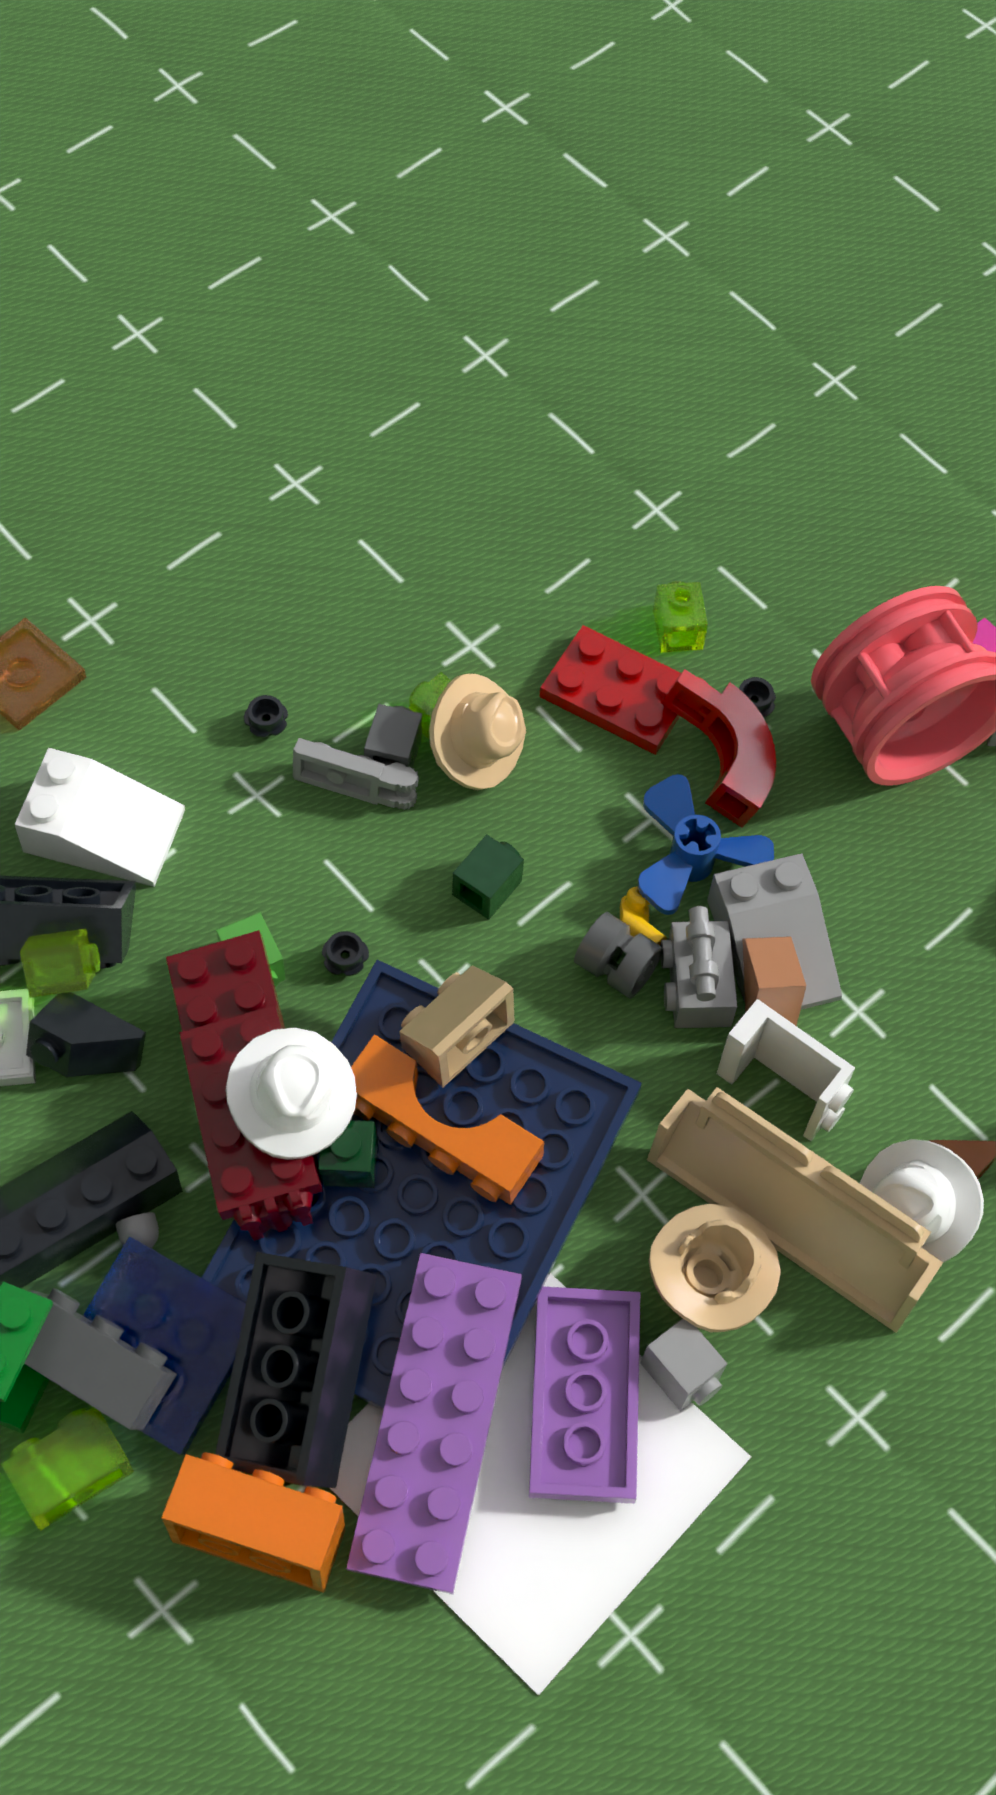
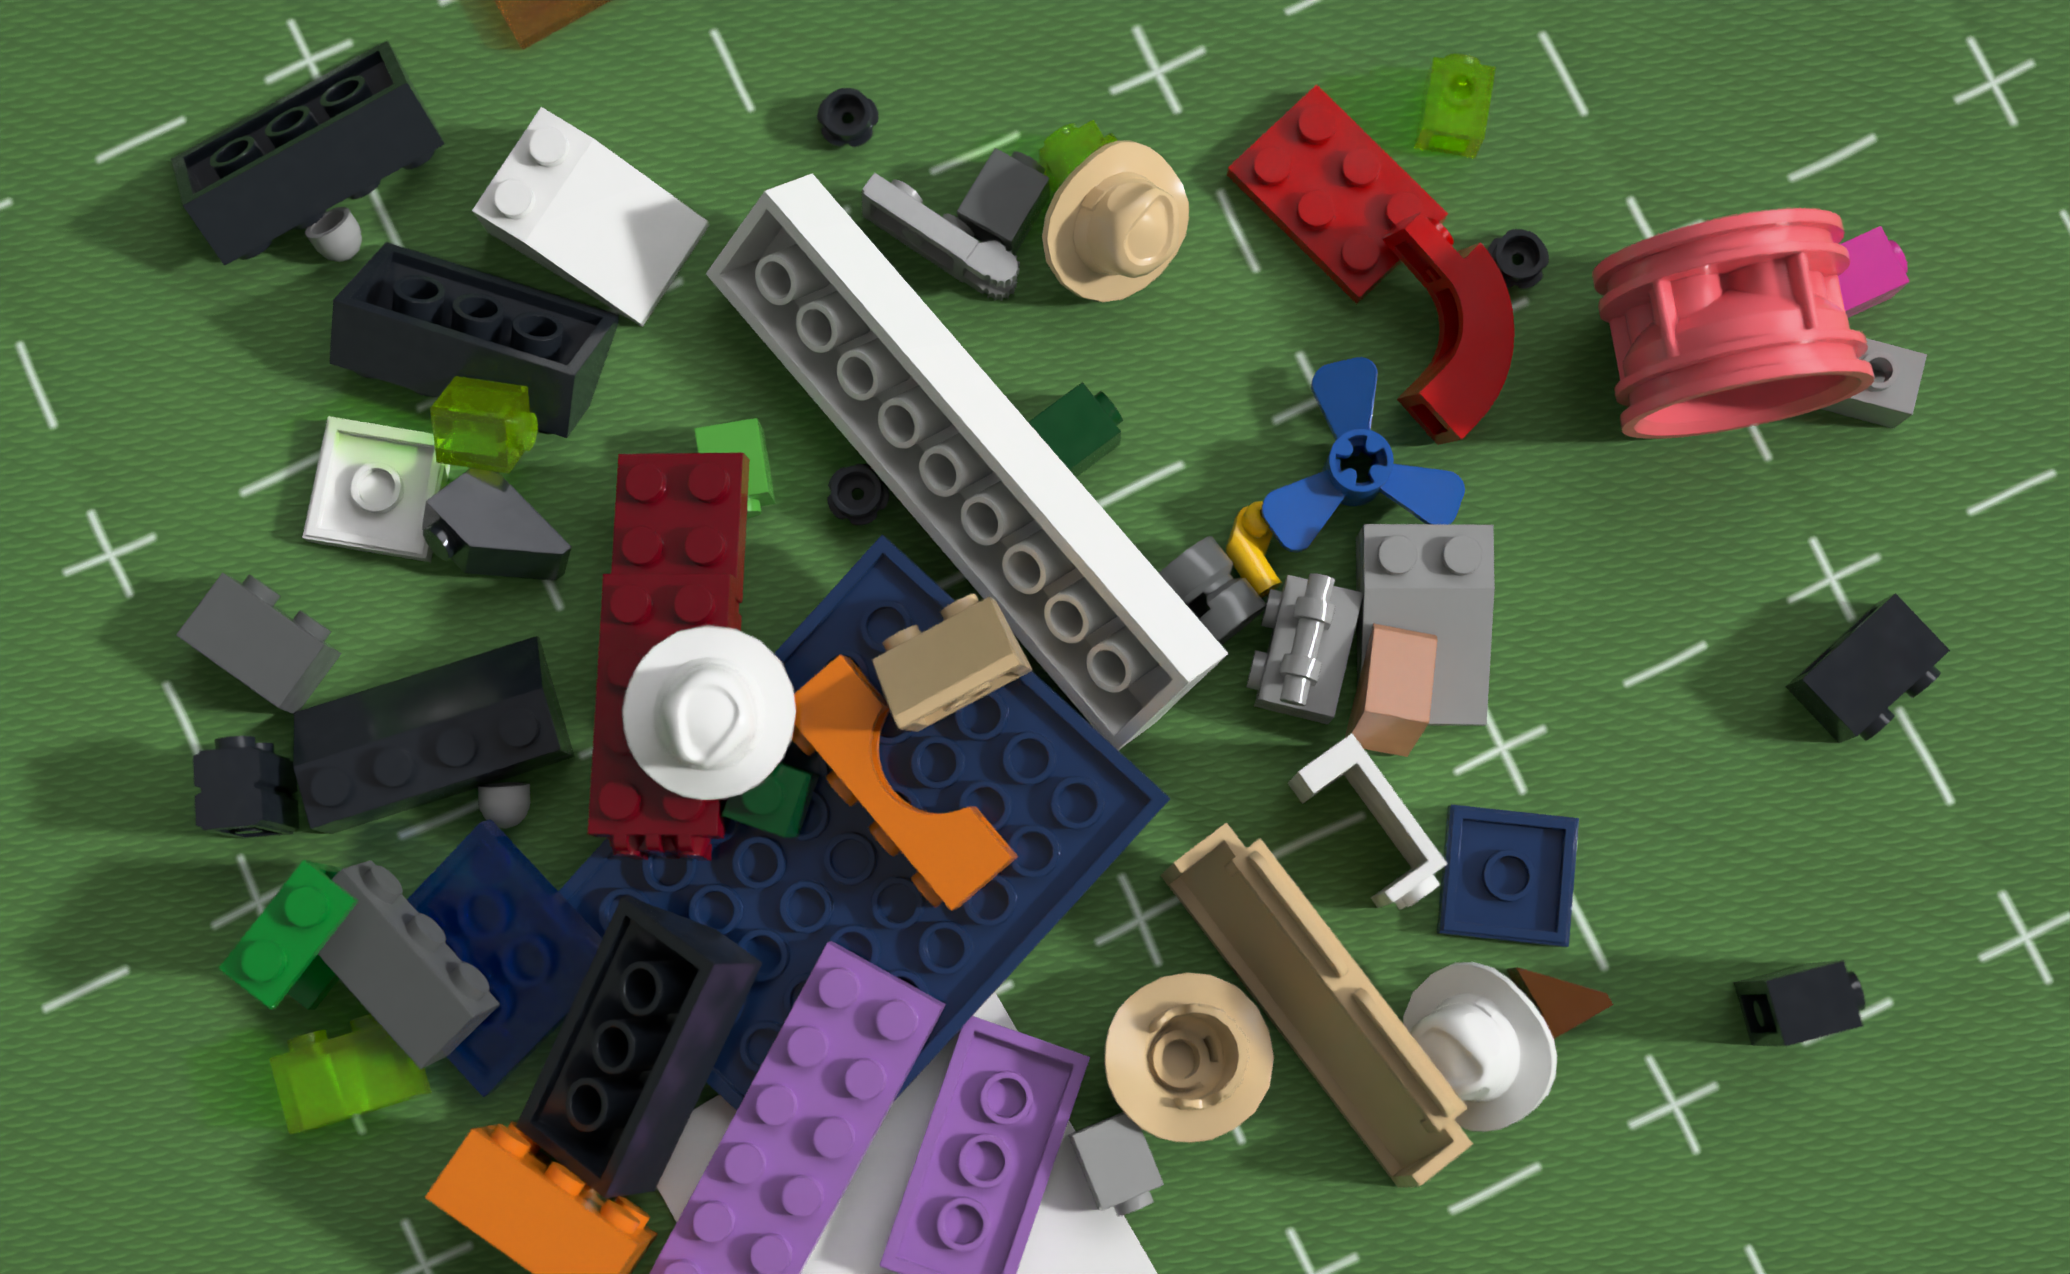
camera: 25 degrees right, 20 degrees up
none -> white brick [706,174,1228,750]
none -> dark blue tile [1437,804,1579,948]

